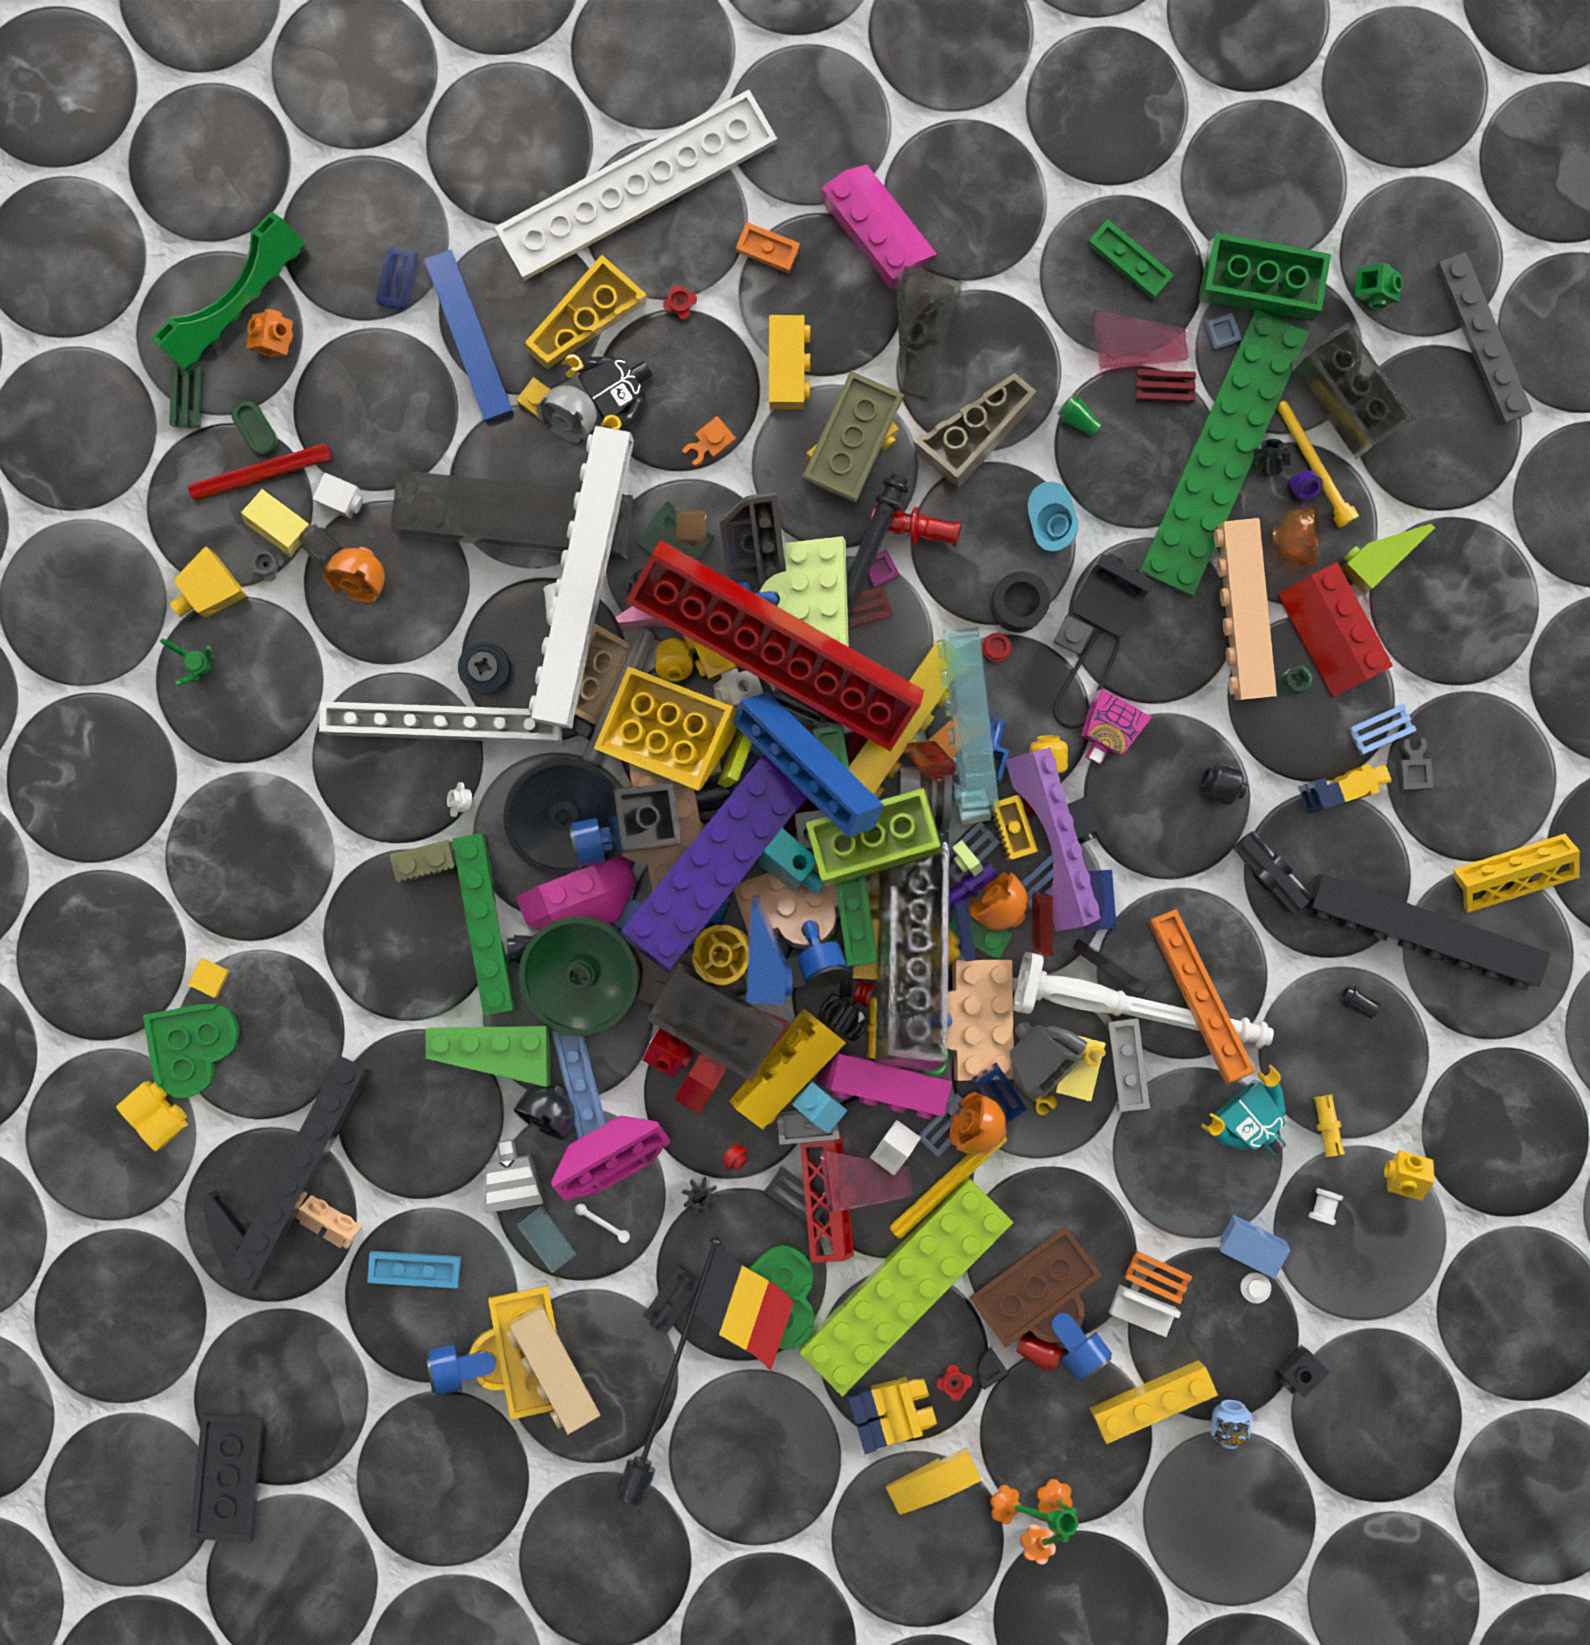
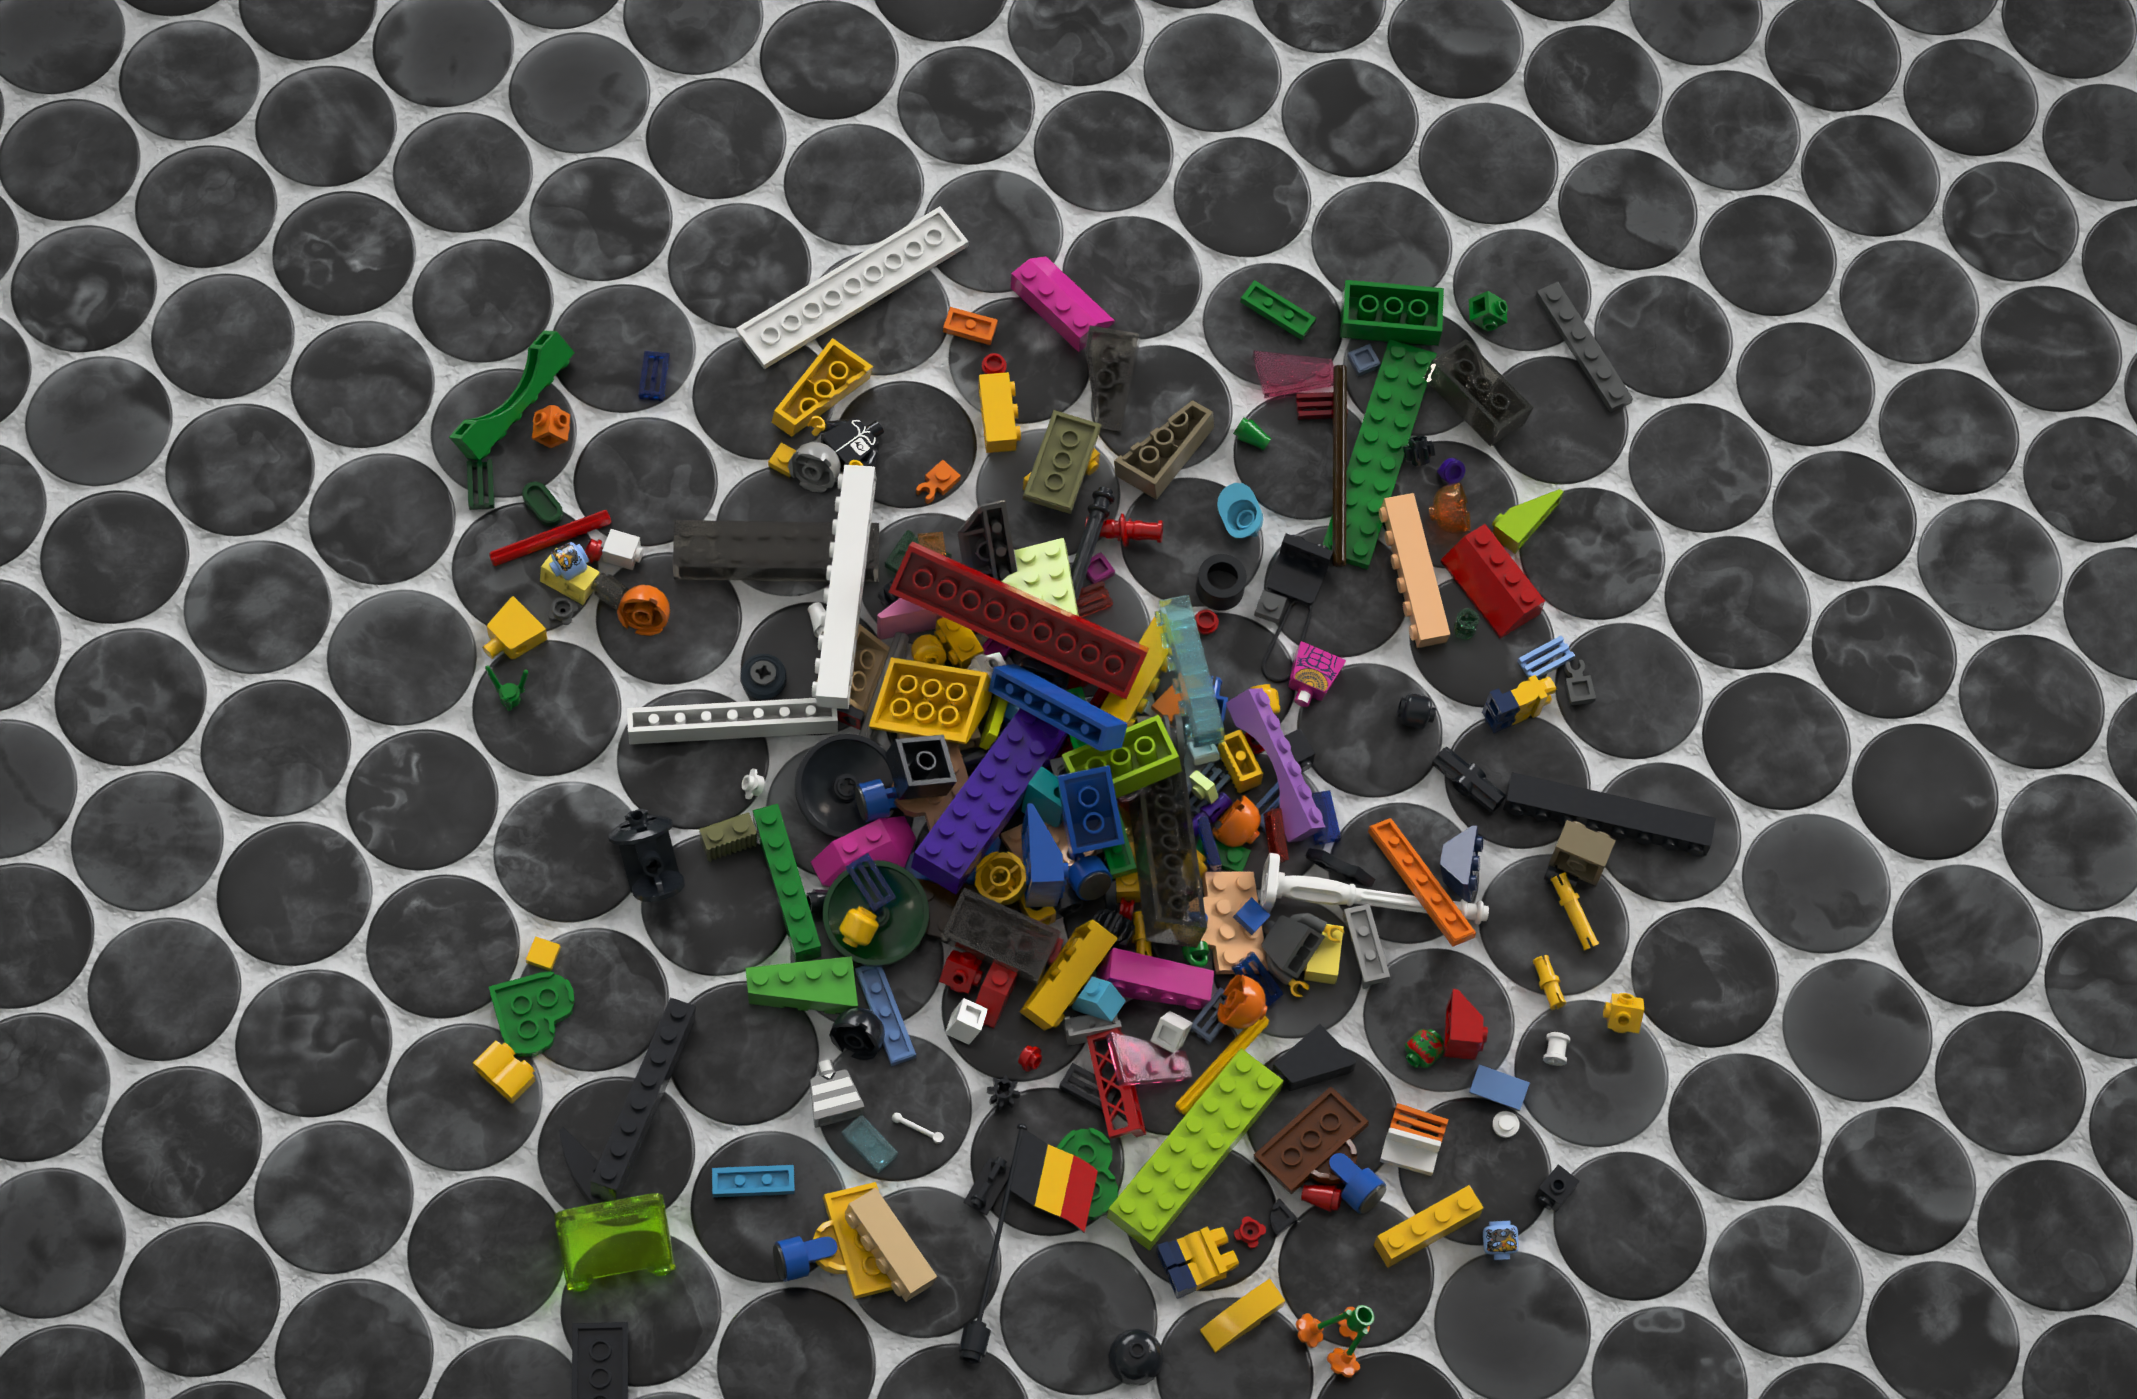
camera: 10 degrees left, 20 degrees down
light nougat hinge [296,1195,362,1249] -> none
tile [424,249,513,422] -> none
dark pink wedge [551,1115,671,1202] -> none
red plate [663,285,697,320] -> none
clear red plate [906,741,956,779] -> none
teal torso [1201,1065,1286,1155] -> none
yellow piece [1277,401,1359,528] -> none
yellow fence [1453,834,1580,913] -> none
none -> head [549,542,589,580]
none -> clear neon green windscreen [554,1193,676,1292]
none -> red plate [585,539,603,564]
none -> black piece [608,809,685,902]
none -> yellow head [839,906,879,948]
none -> clear blue tile [845,853,896,912]
none -> white brick [945,998,988,1045]
none -> red plate [982,353,1007,374]
none -> blue slope [1057,765,1125,854]
none -> black cylinder [1108,1329,1163,1385]
none -> blue tile [1233,897,1271,935]
none -> black slope [1272,1024,1357,1091]
none -> dark brown axle [1332,365,1347,567]
none -> green head [1405,1029,1444,1068]
none -> slope [1440,826,1483,902]
none -> red slope [1444,989,1488,1060]
none -> dark tan brick [1548,820,1616,886]
none -> yellow pin [1550,872,1599,951]

